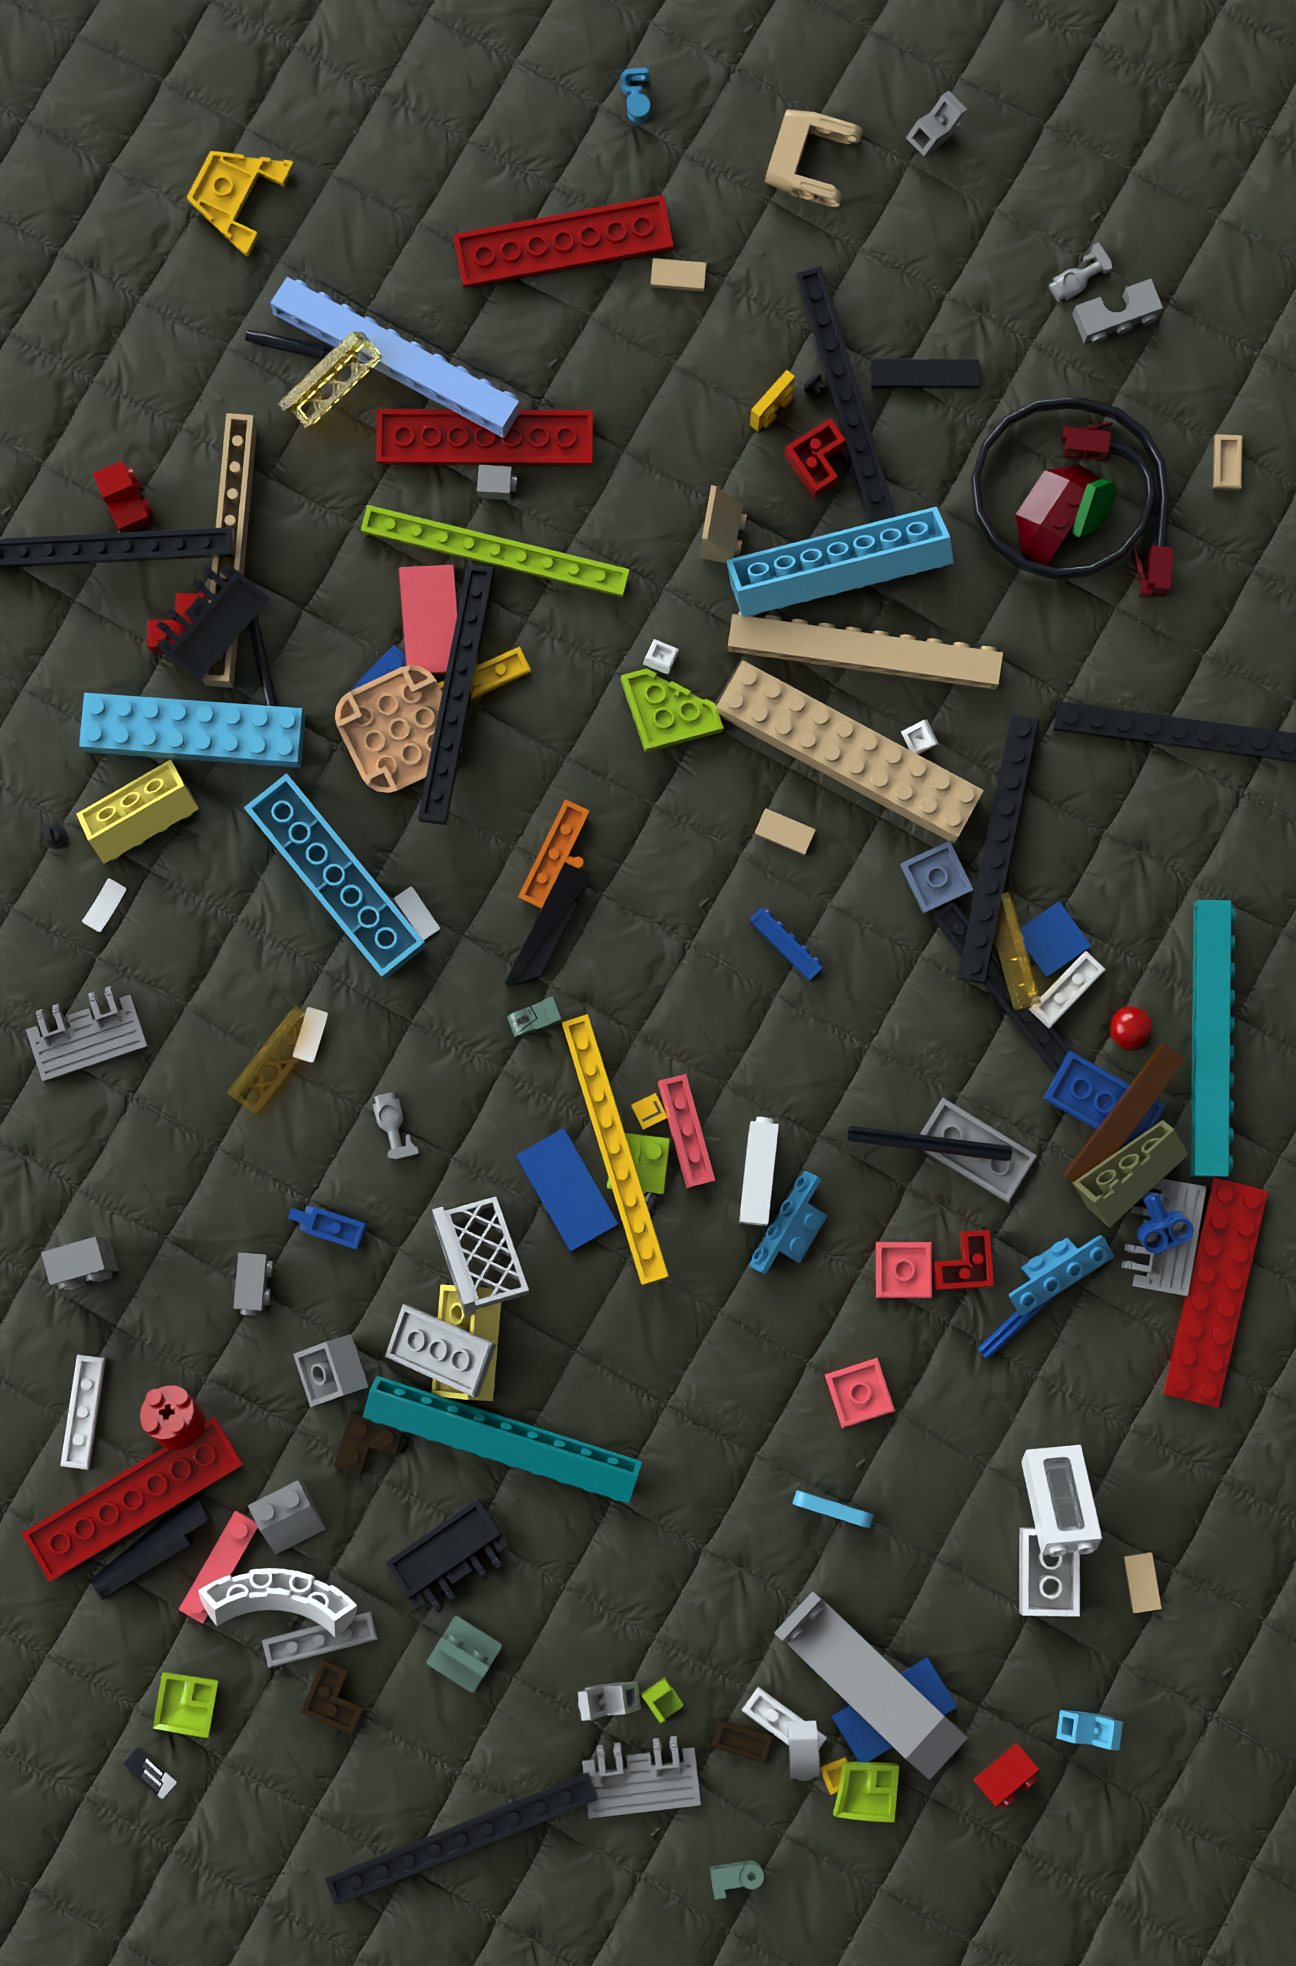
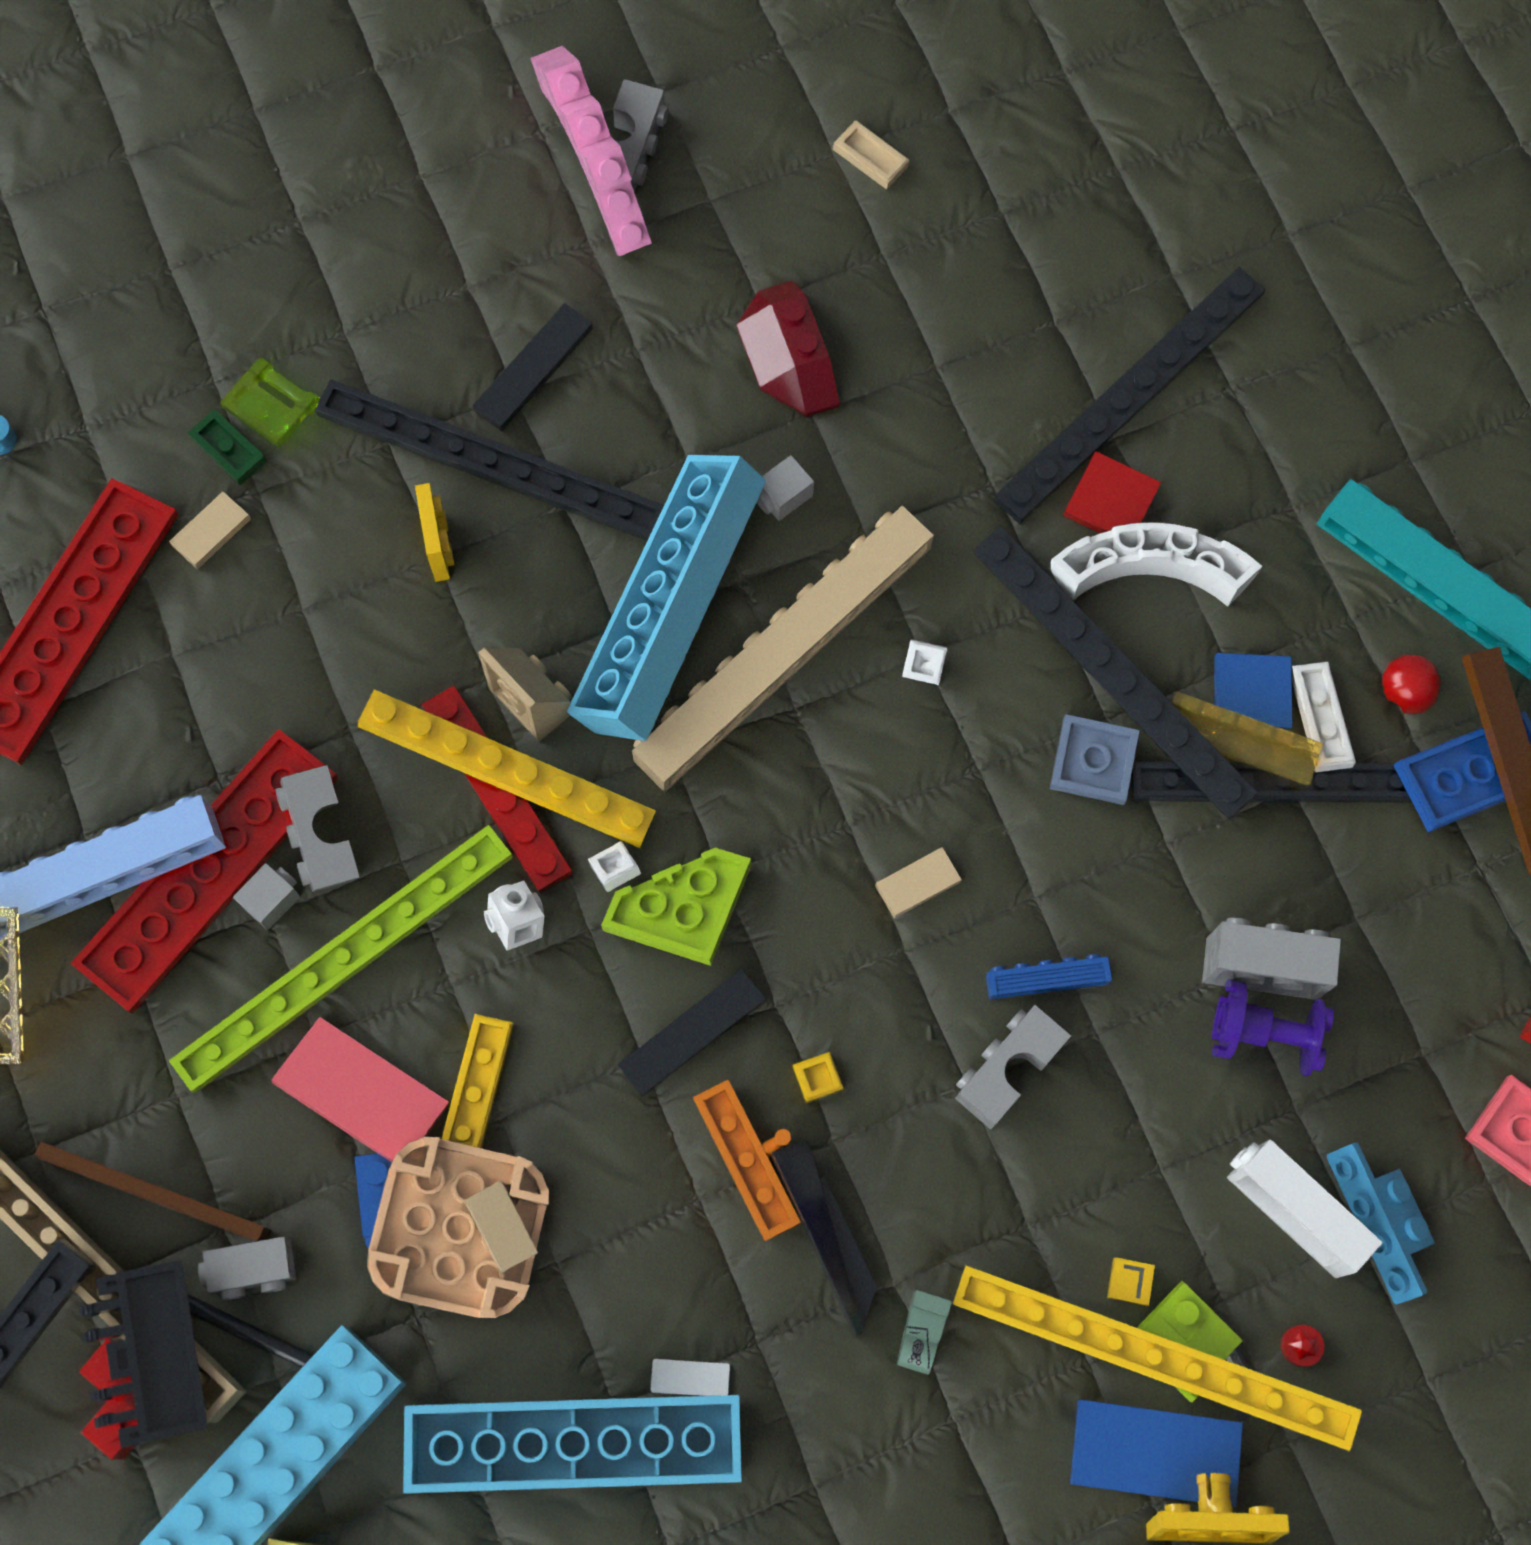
camera: 60 degrees left, 10 degrees down
black plate [418,564,495,825] -> none
coral plate [658,1074,715,1188] -> none
tan brick [715,660,984,844] -> none
tan connector [765,109,863,207] -> none
red brick [784,418,846,500] -> none
black piece [804,374,827,398] -> none
black axle [847,1126,1012,1161] -> none
light grey brick [906,91,967,157] -> none
light grey tile [920,1098,1037,1203] -> none
black piece [970,397,1174,598] -> none
light grey piece [1049,242,1112,302] -> none
green tile [1072,479,1116,537] -> none
none -> reddish brown tile [35,1142,272,1242]
none -> dark green plate [187,409,267,485]
none -> light grey brick [198,1237,297,1301]
none -> clear neon green plate [220,358,320,448]
none -> light grey arch [275,765,359,892]
none -> yellow plate [358,689,656,848]
none -> red plate [421,685,572,894]
none -> tan tile [464,1181,538,1273]
none -> white brick [484,881,544,951]
none -> bright pink arch [530,46,652,256]
none -> black tile [617,969,765,1097]
none -> light grey brick [757,455,814,521]
none -> yellow tile [793,1052,843,1104]
none -> light grey arch [955,1005,1071,1130]
none -> white brick [1051,523,1262,607]
none -> red tile [1063,451,1161,533]
none -> yellow plate [1146,1473,1289,1544]
none -> light grey brick [1202,918,1341,1000]
none -> dark purple piece [1211,979,1334,1077]
none -> red tile [1281,1325,1324,1367]

